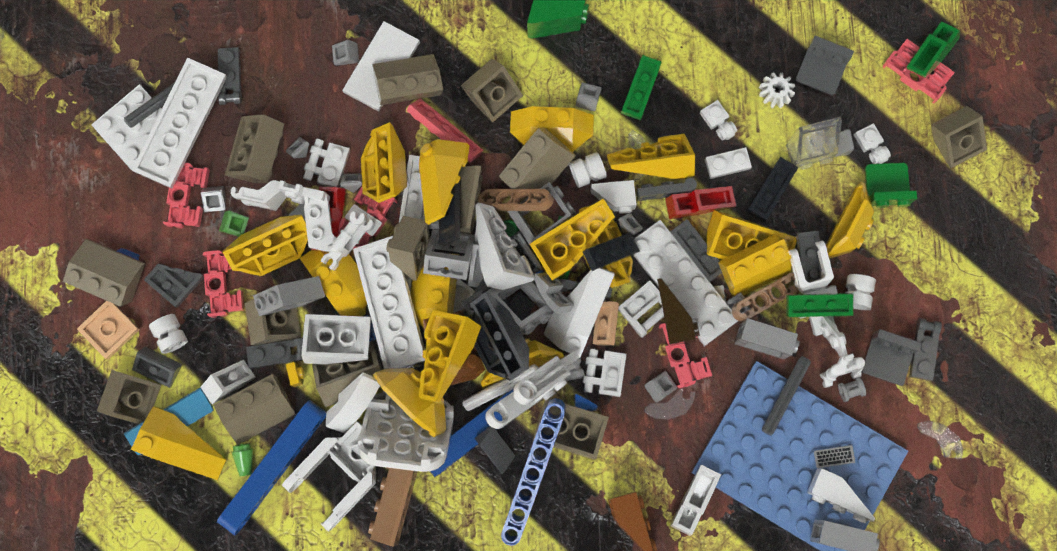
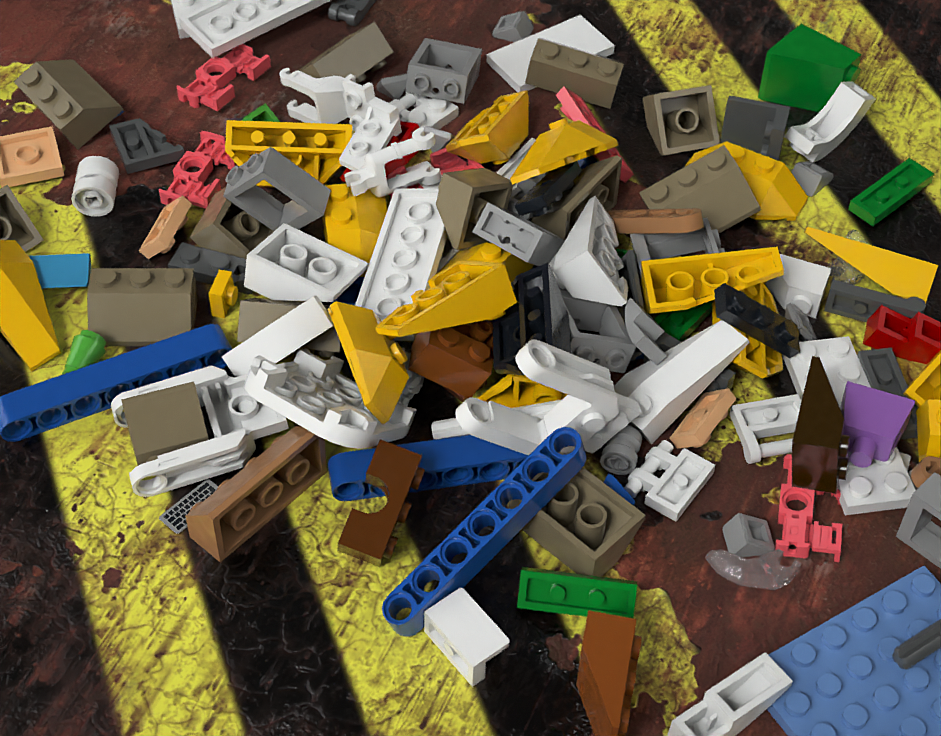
camera: 25 degrees right, 30 degrees down
dark grey slope [132,347,182,388] -> none
white slope [200,360,255,405] -> none
light grey slope [201,186,226,212] -> none
dark grey slope [474,426,515,474] -> none
white wheel [569,152,607,188] -> none
none -> dark tan slope [121,381,209,465]
none -> light nougat plate [139,195,192,259]
none -> sticker [159,479,218,534]
none -> reddish brown arch [337,439,426,567]
none -> light grey window [406,38,482,104]
none -> white panel [424,588,509,687]
none -> green plate [517,567,638,618]
none -> dark grey bracket [720,96,790,161]
none -> white arch [784,81,876,163]
none -> medium lavender torso [840,381,915,468]

